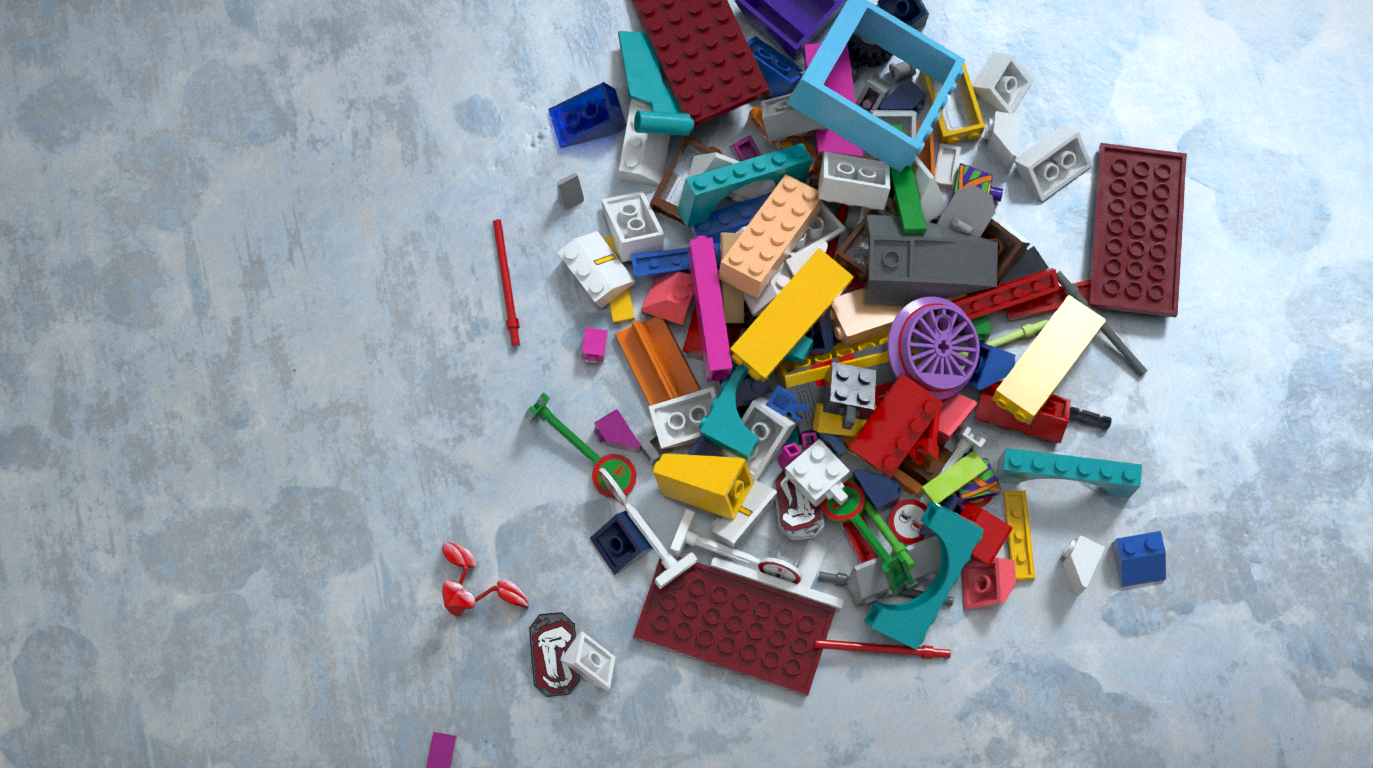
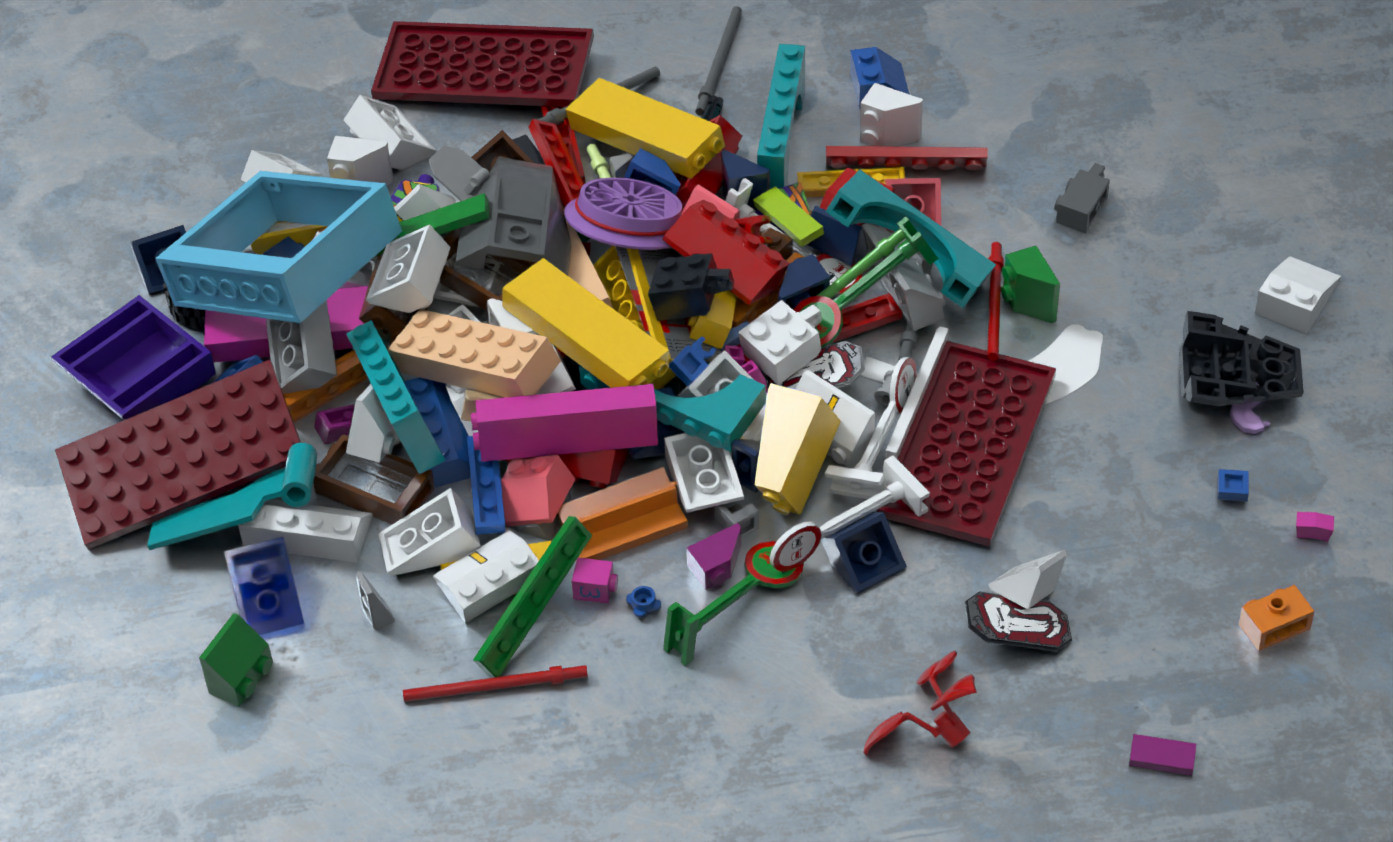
camera: 80 degrees left, 25 degrees down
none -> green slope [199,613,273,707]
none -> green tile [473,516,593,678]
none -> light grey slope [610,153,635,178]
none -> blue plate [626,586,661,617]
none -> dark grey bar [695,6,742,116]
none -> dark blue slope [721,149,770,210]
none -> red plate [826,146,988,170]
none -> green slope [1001,245,1060,323]
none -> white sticker [1029,324,1103,404]
none -> dark grey hinge [1054,163,1110,233]

